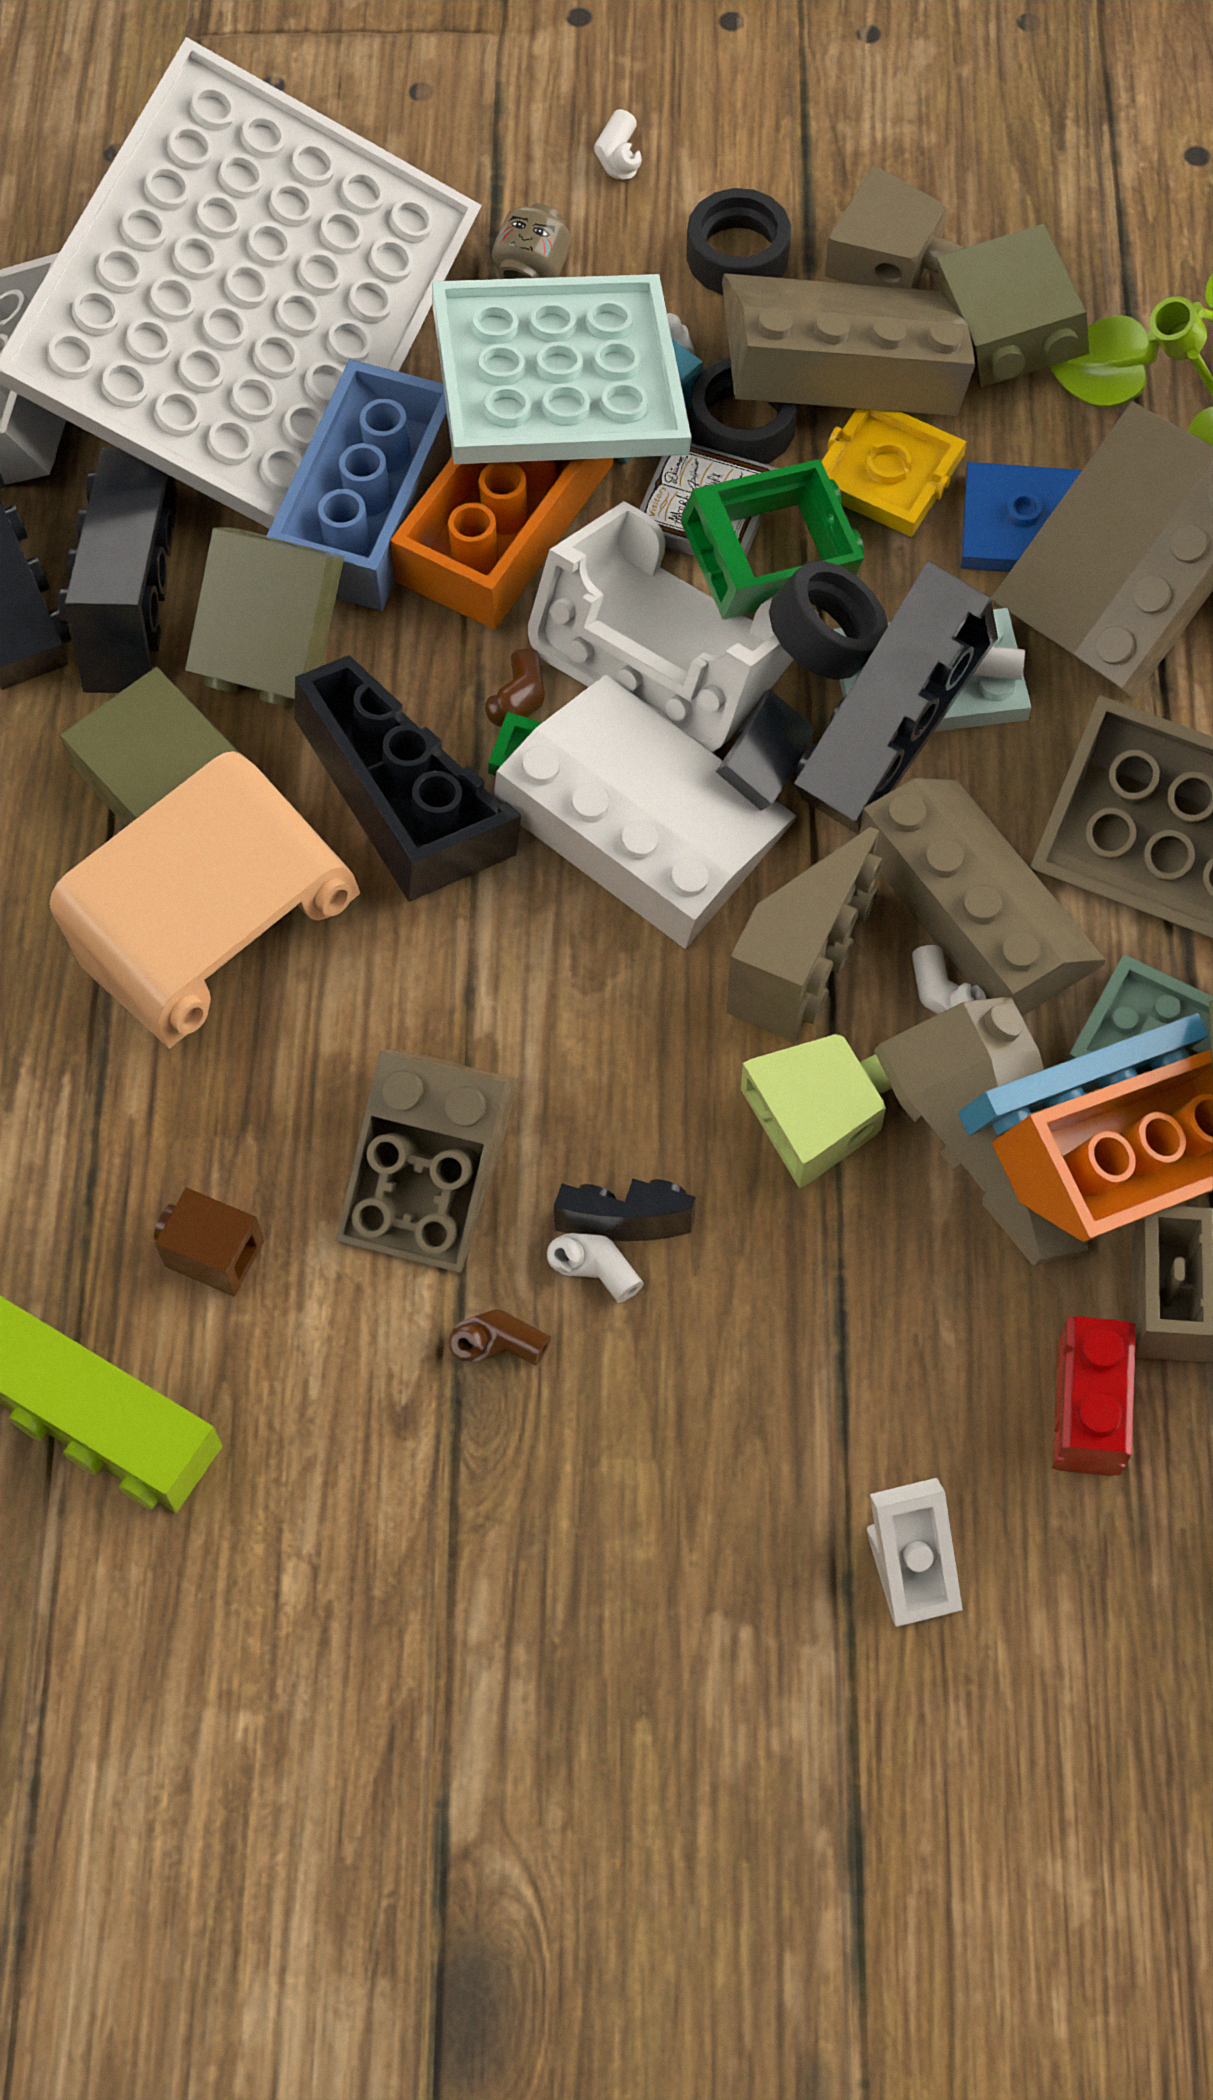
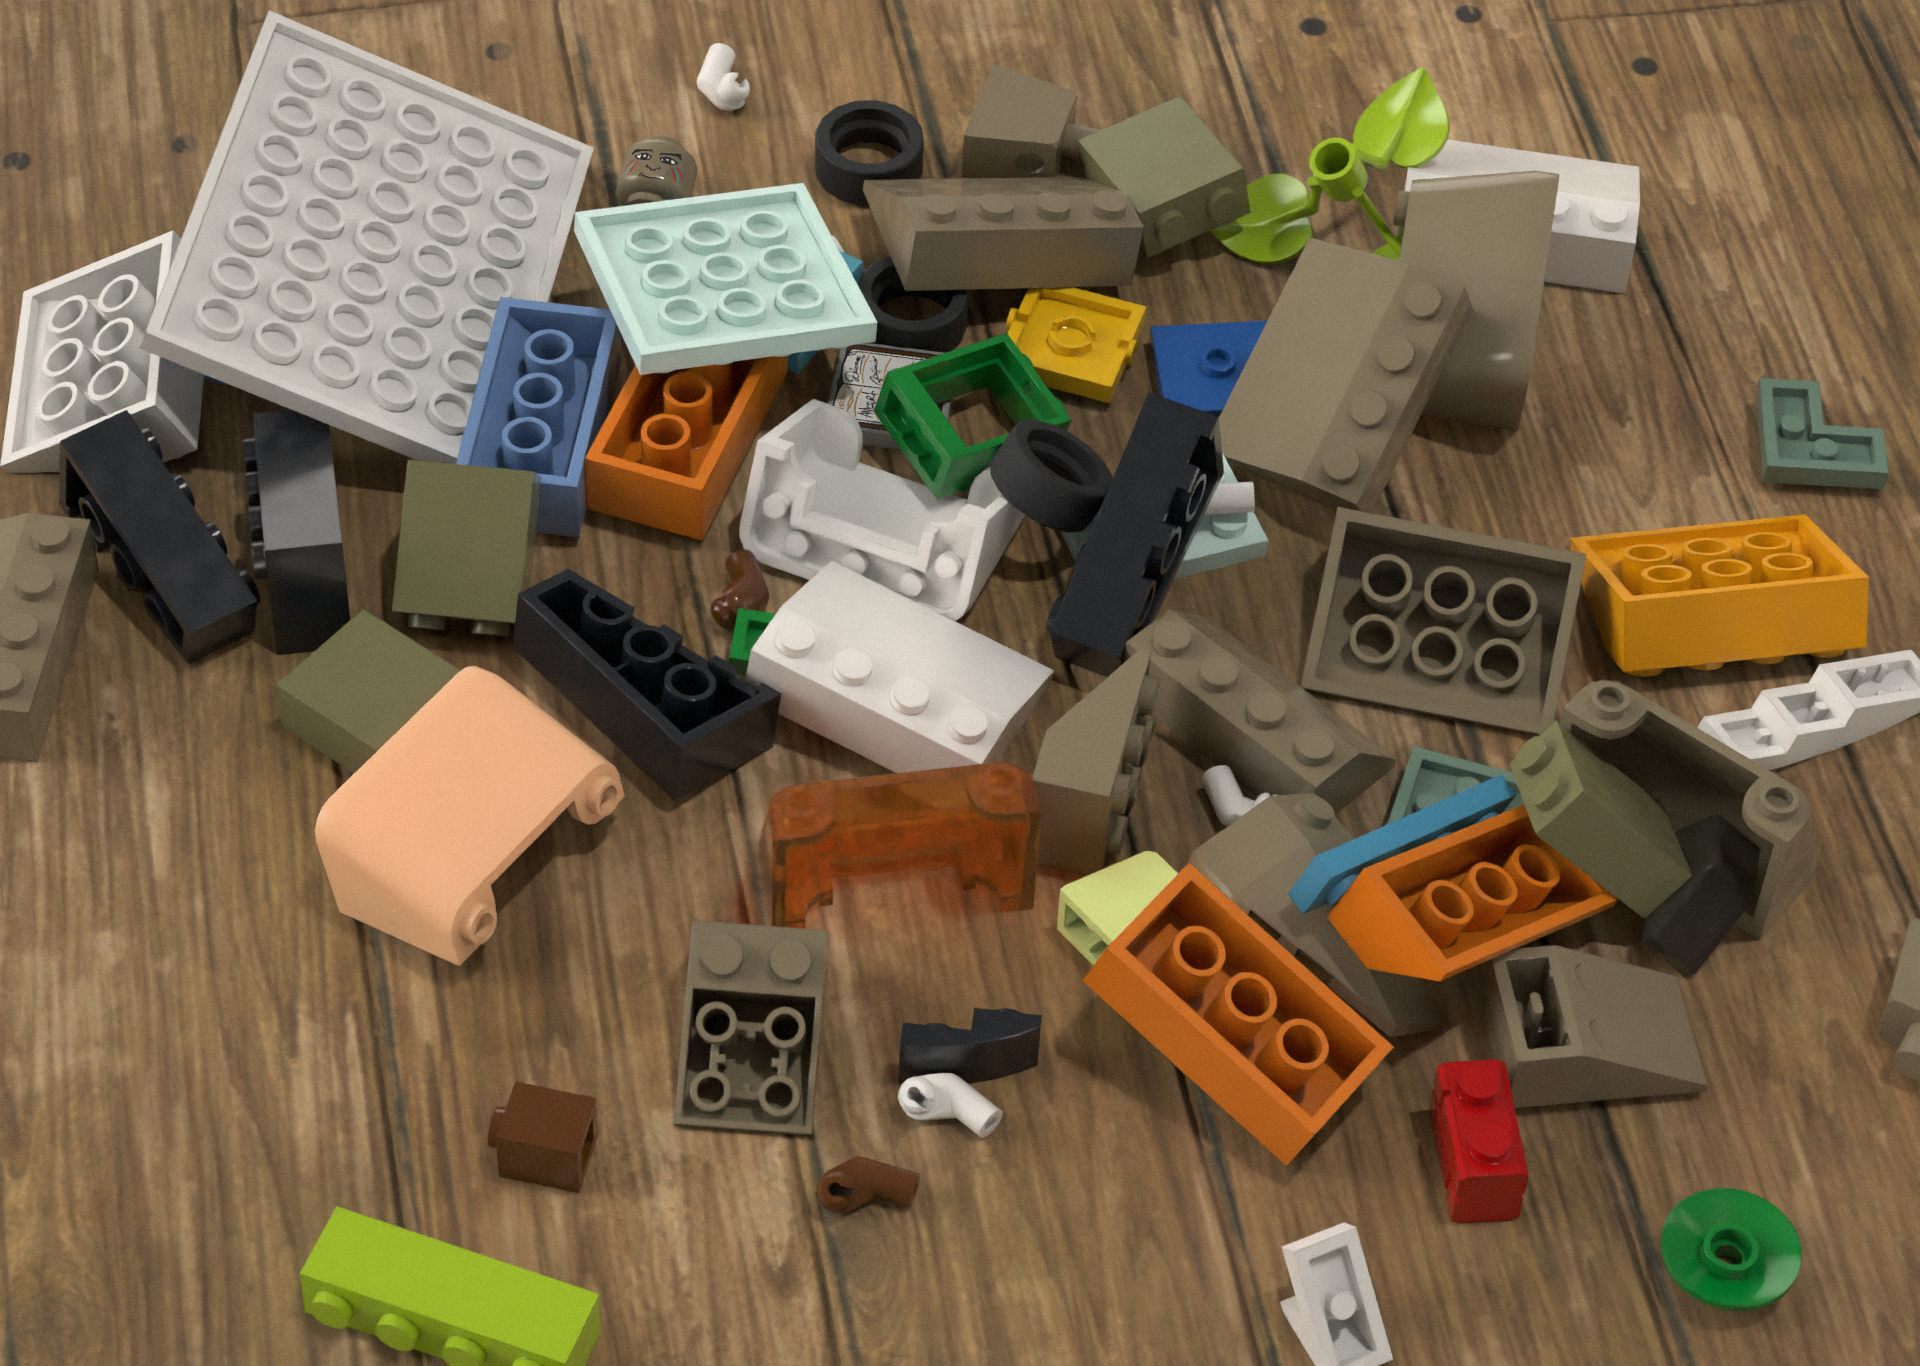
camera: 15 degrees left, 15 degrees down
black slope [715,689,814,811] -> none
none -> clear orange windscreen [759,762,1041,929]
none -> orange brick [1083,863,1394,1166]

